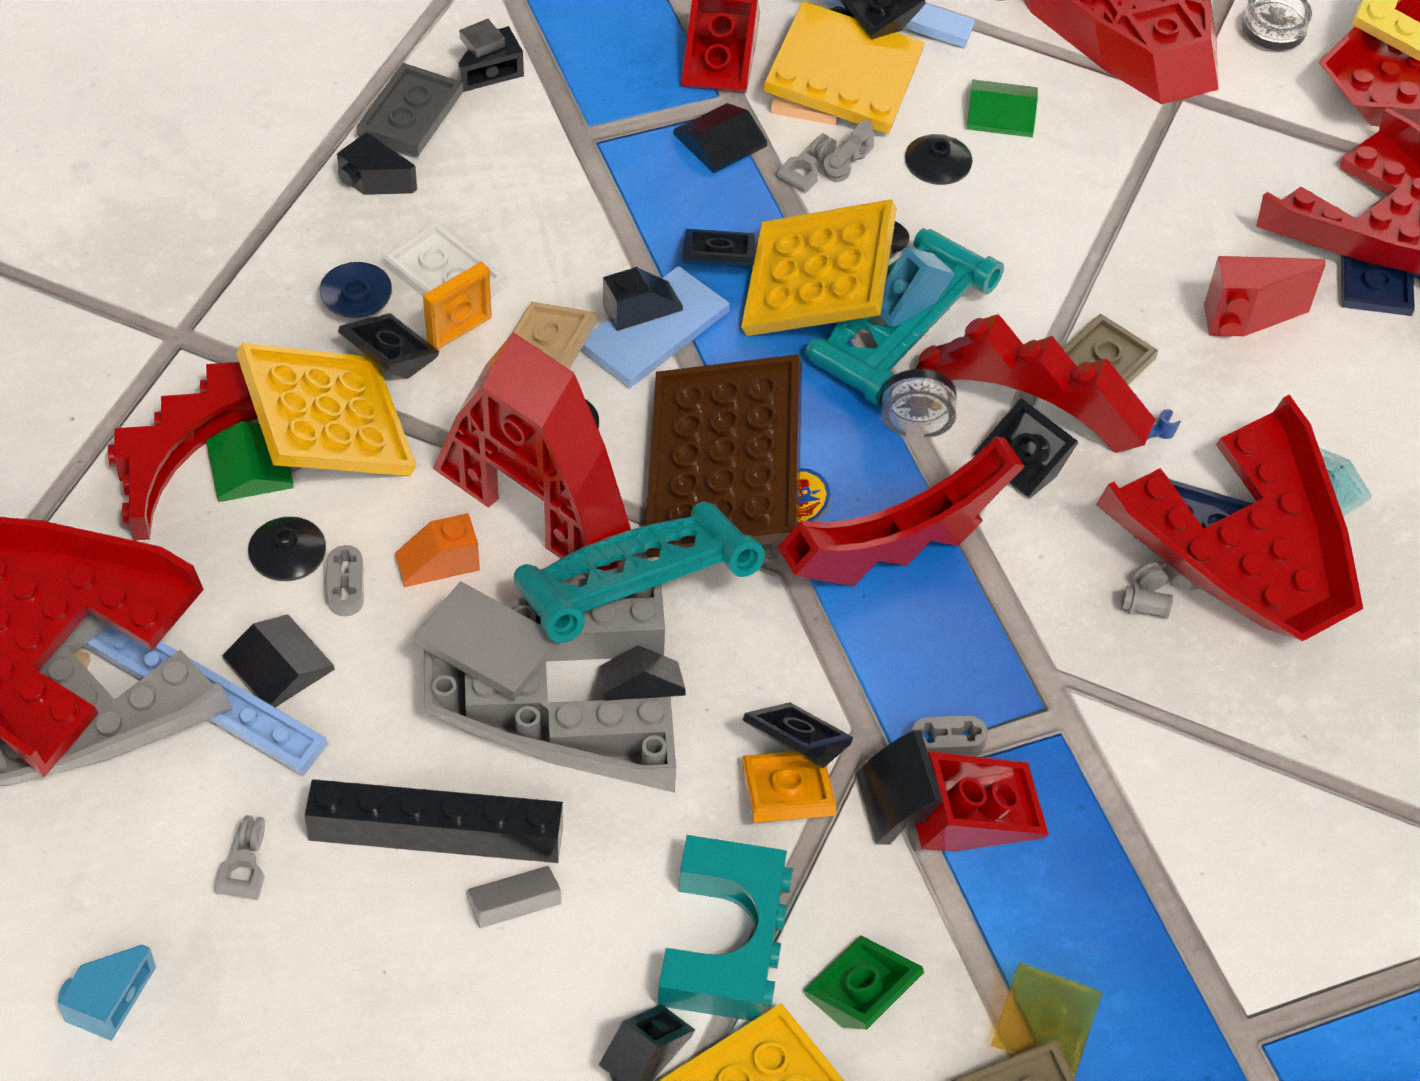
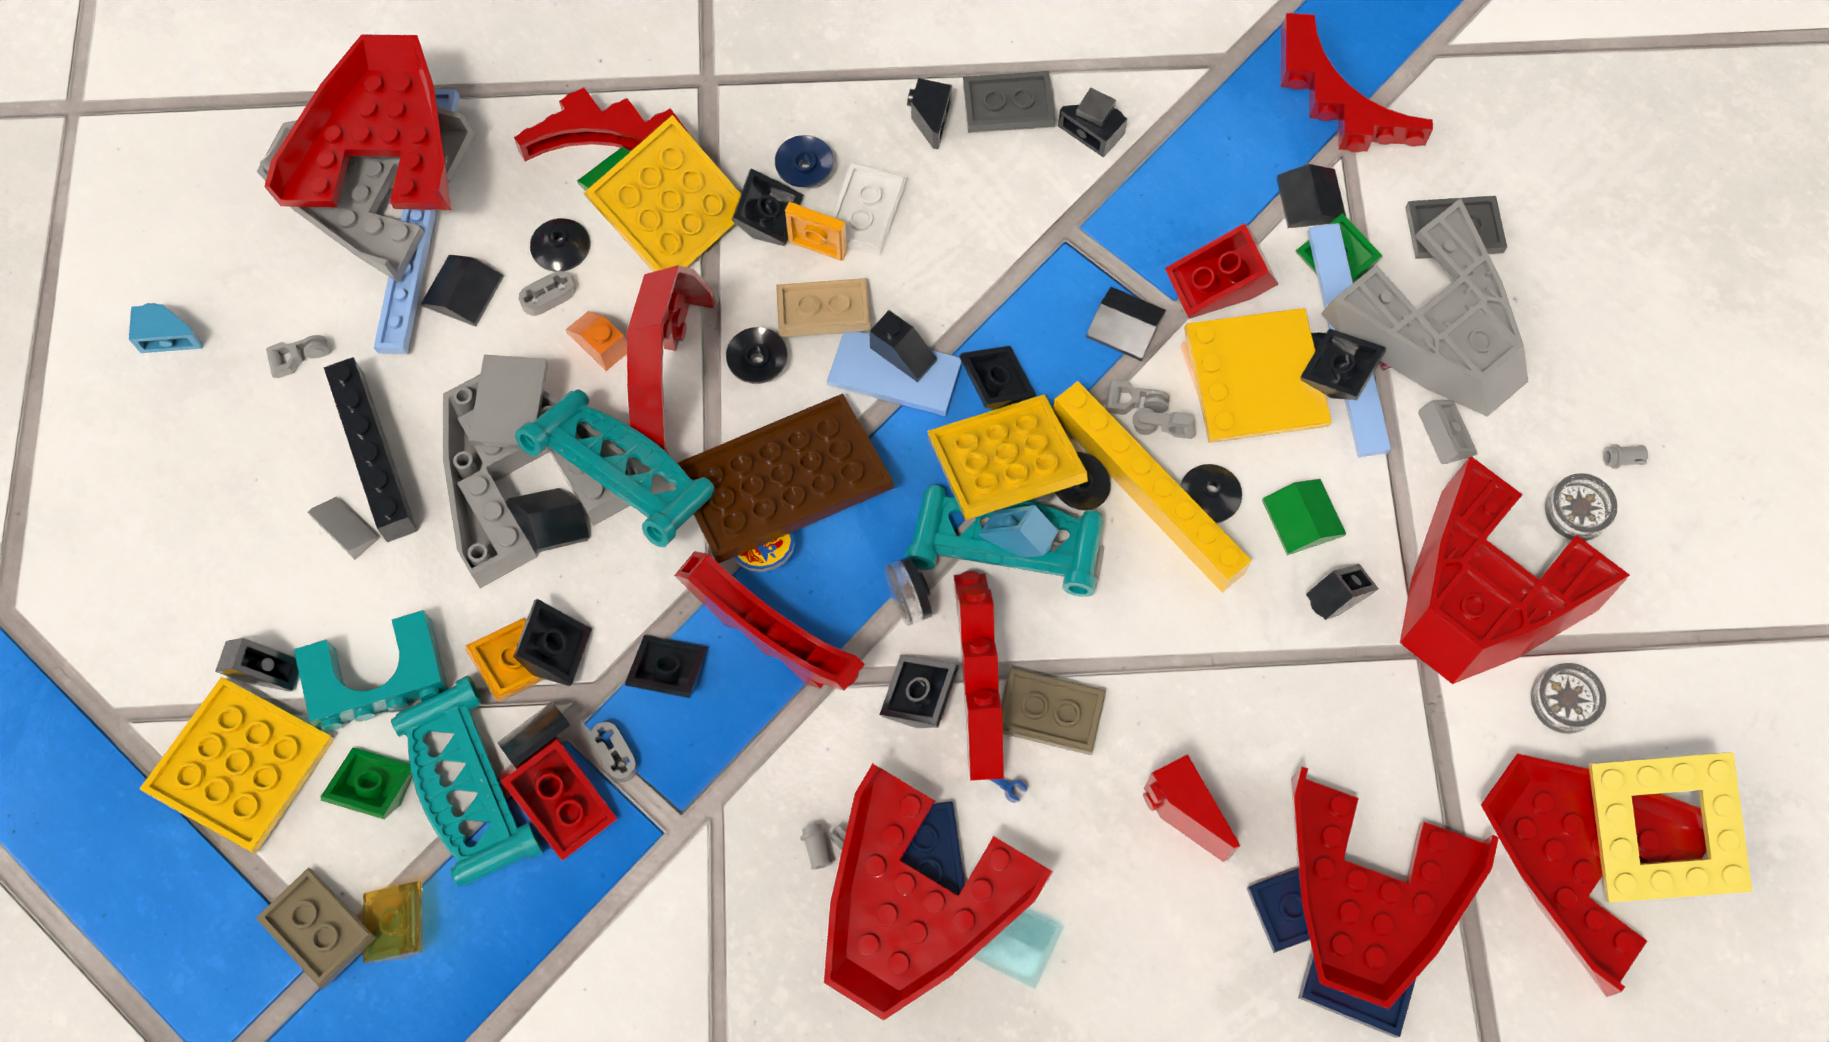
camera: 65 degrees right, 15 degrees up
none -> teal piece [391,675,544,887]
none -> black slope [625,635,707,698]
none -> yellow brick [1053,381,1252,593]
none -> black slope [1306,564,1379,620]

